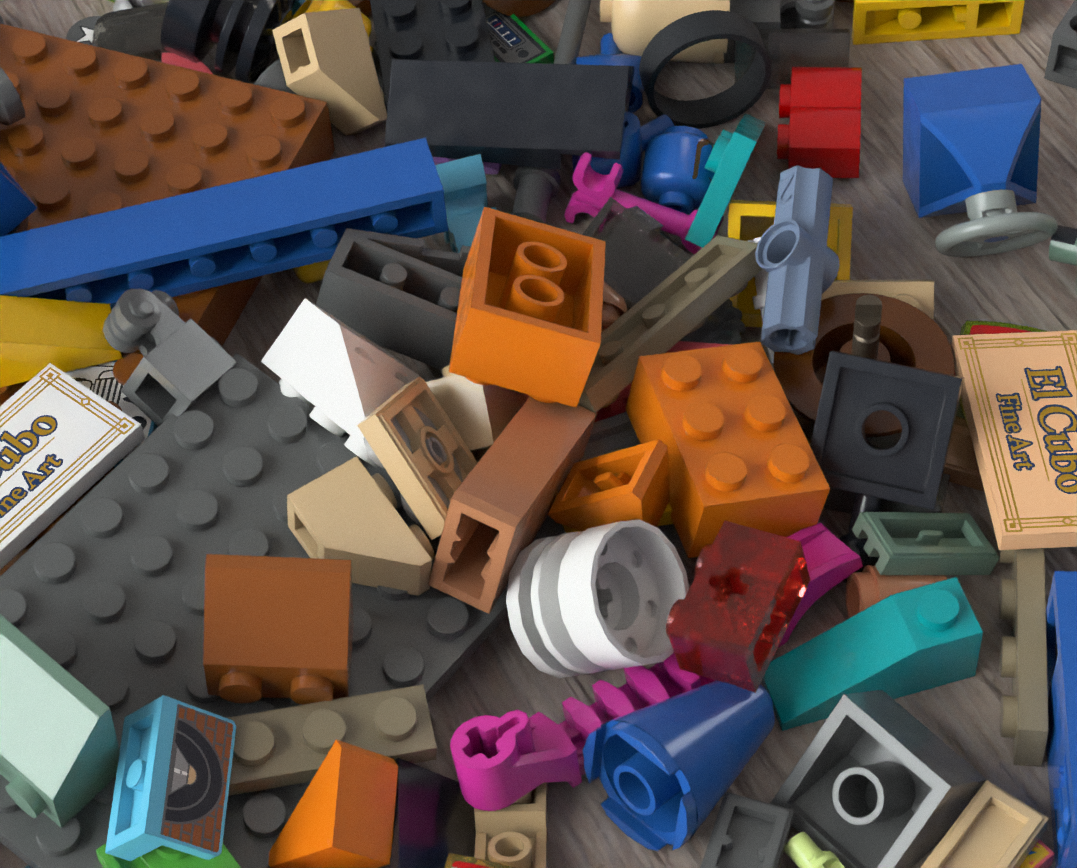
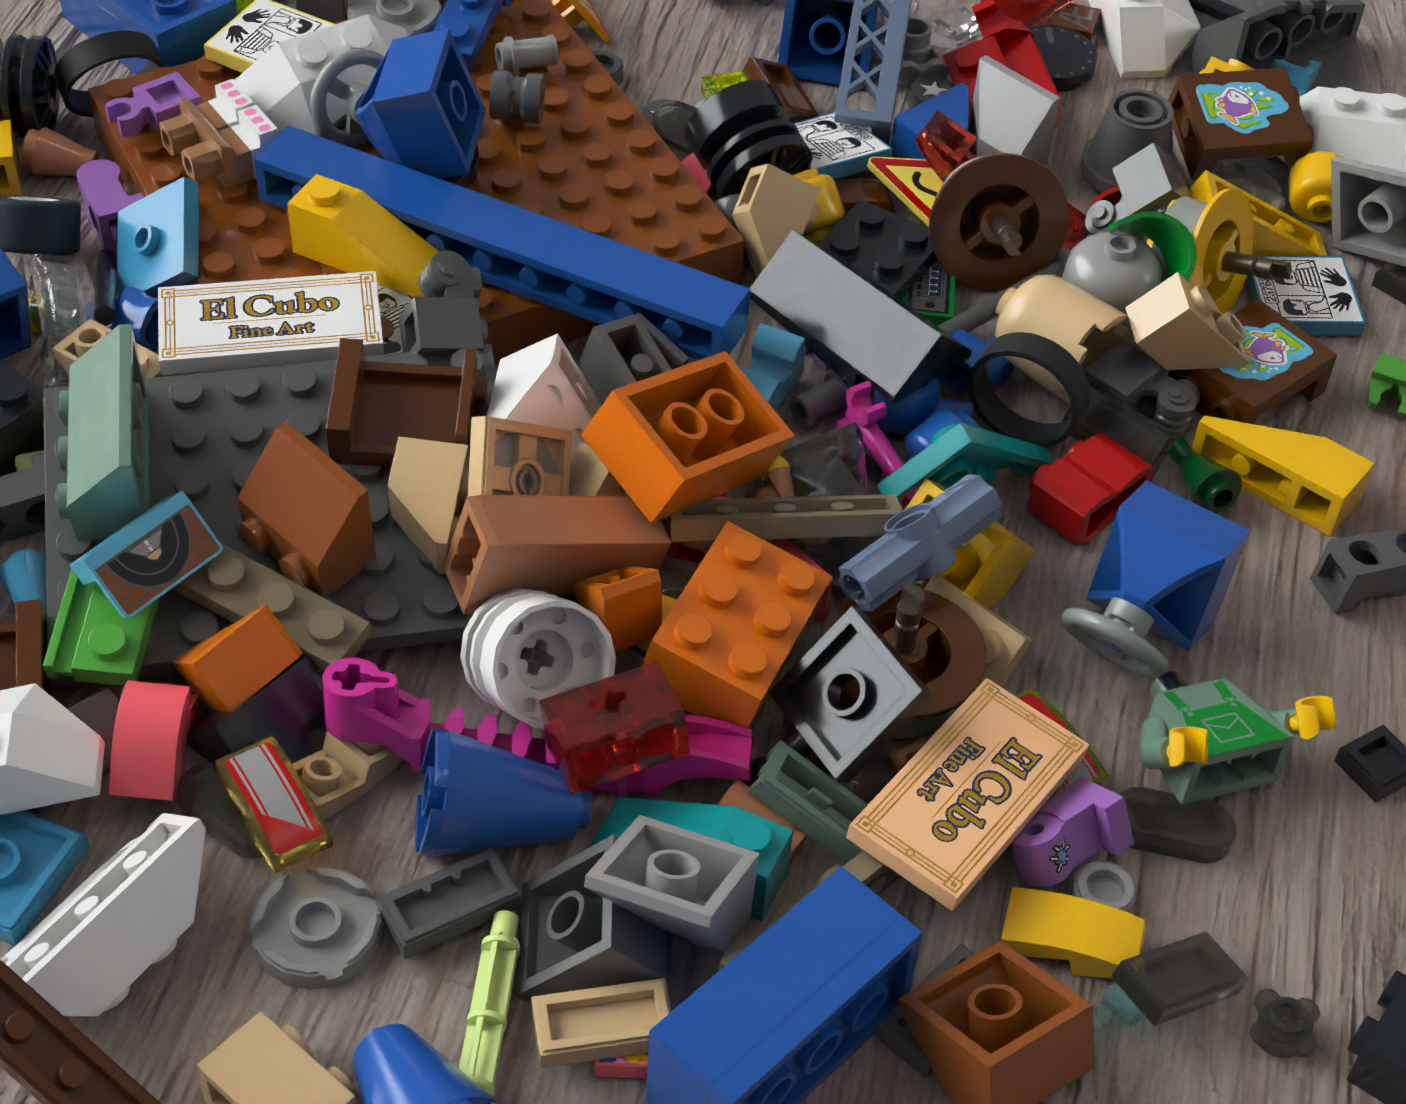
camera: 35 degrees right, 5 degrees down
none -> reddish brown panel [326,338,488,467]
none -> light grey slope [584,815,760,952]
none -> dark green cone [1165,436,1242,514]

